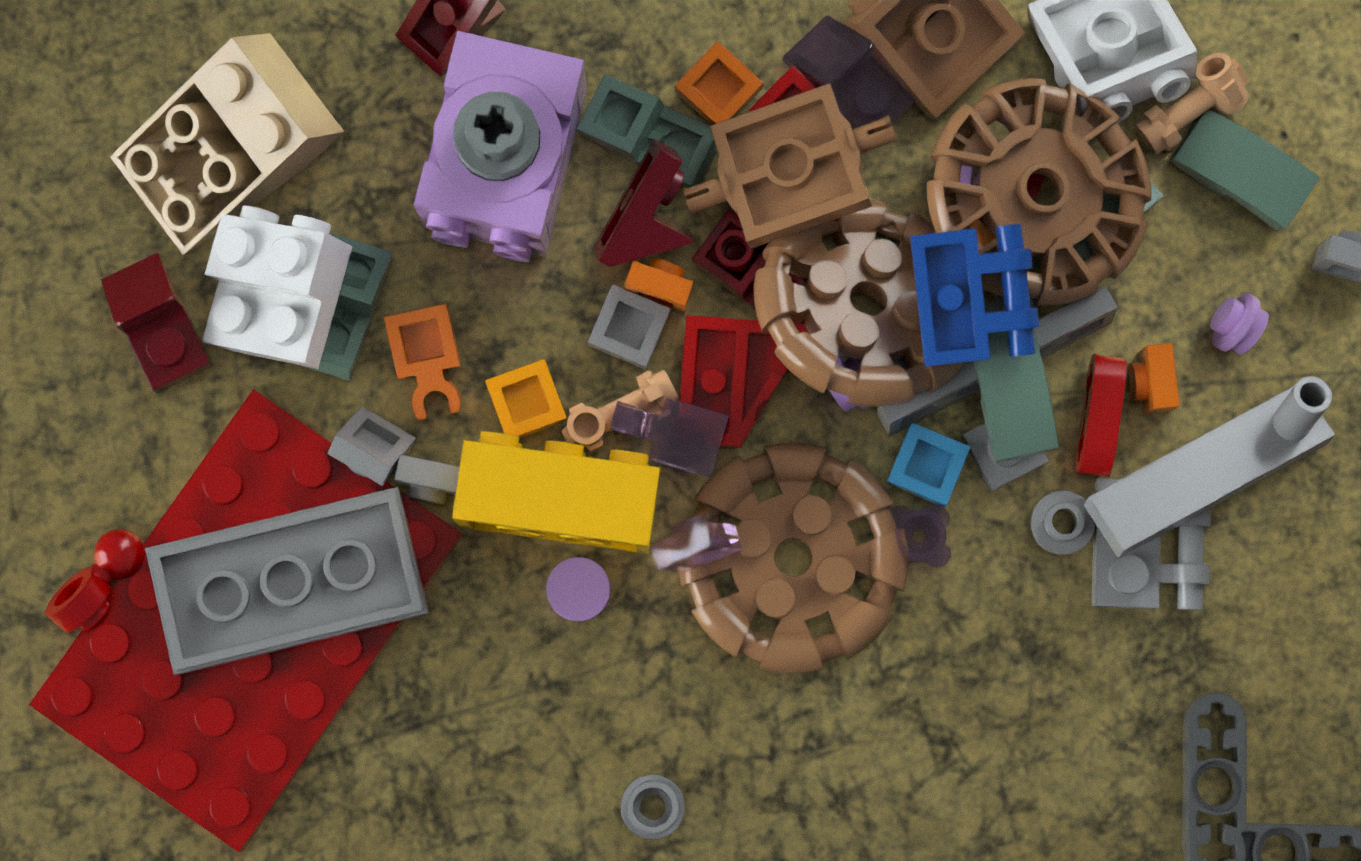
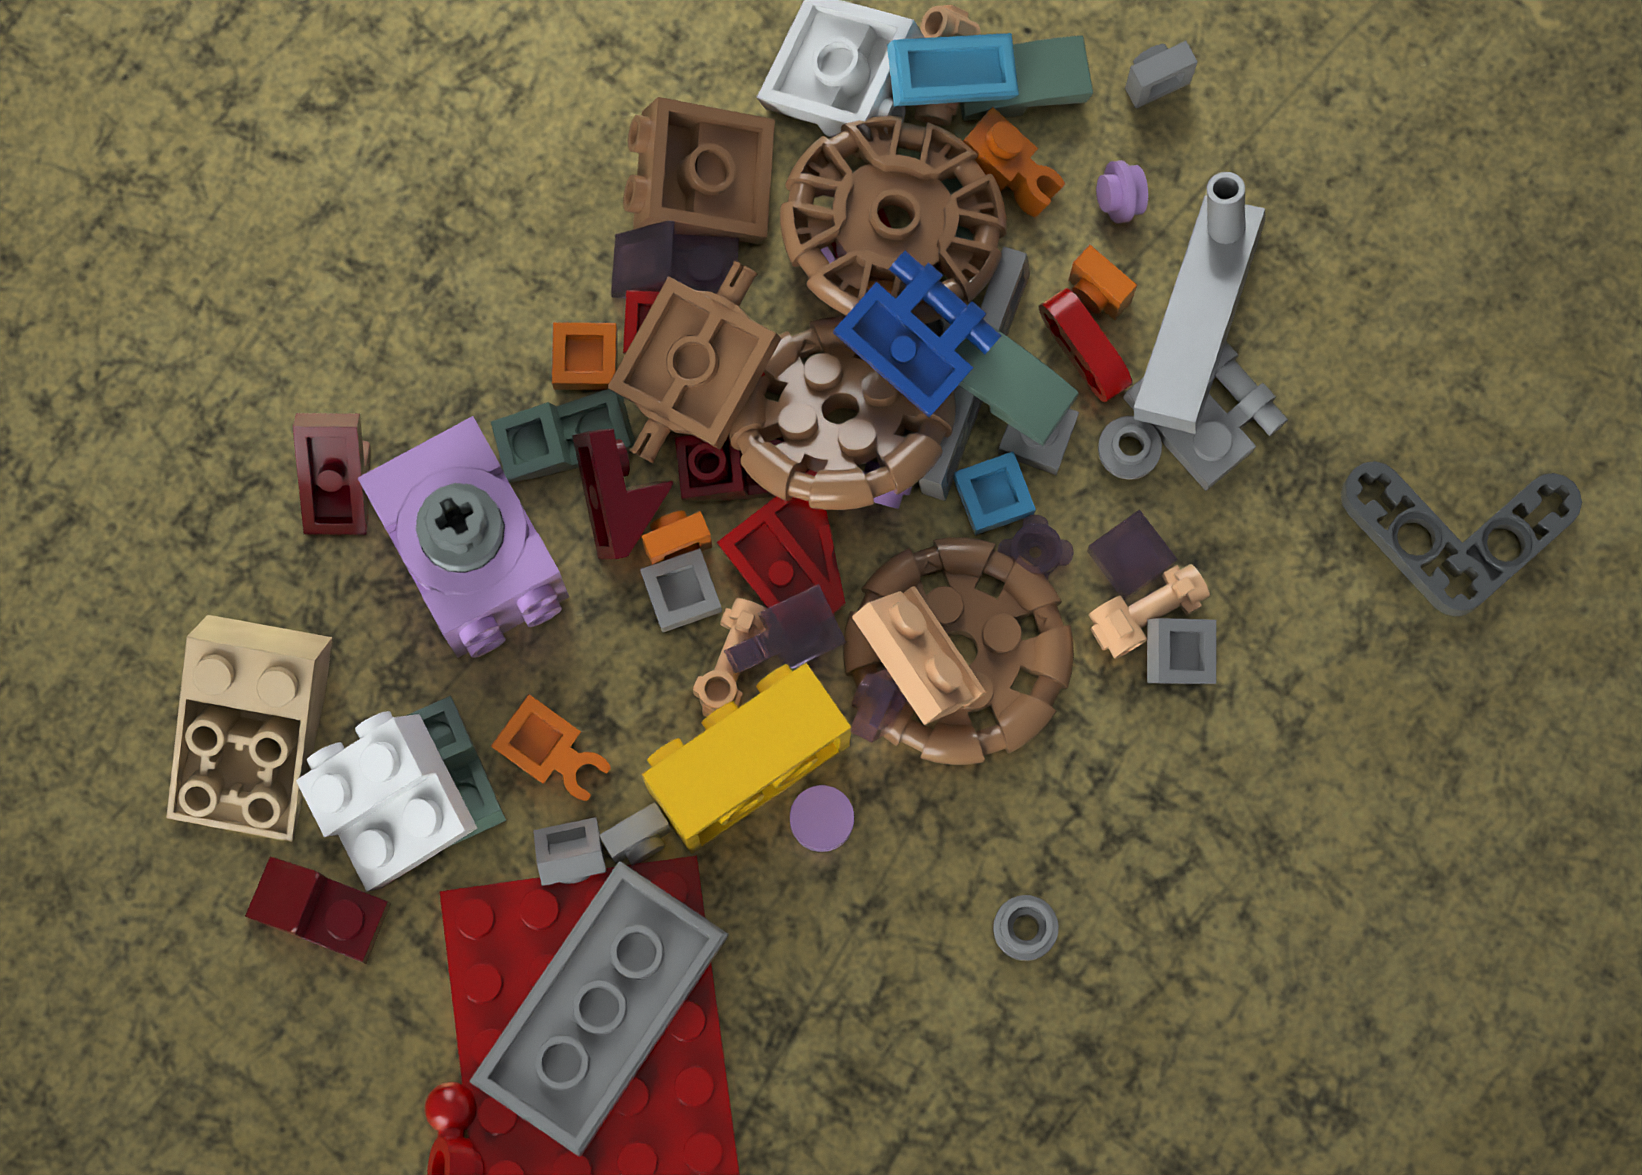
camera: 40 degrees left, 5 degrees down
light orange plate [485,359,567,438] -> none
none -> light nougat plate [851,586,986,725]
none -> medium azure tile [887,33,1019,107]
none -> orange plate [962,107,1065,218]
none -> plate [1087,509,1178,601]
none -> light nougat bar [1088,564,1210,659]
none -> light grey plate [1147,618,1216,684]

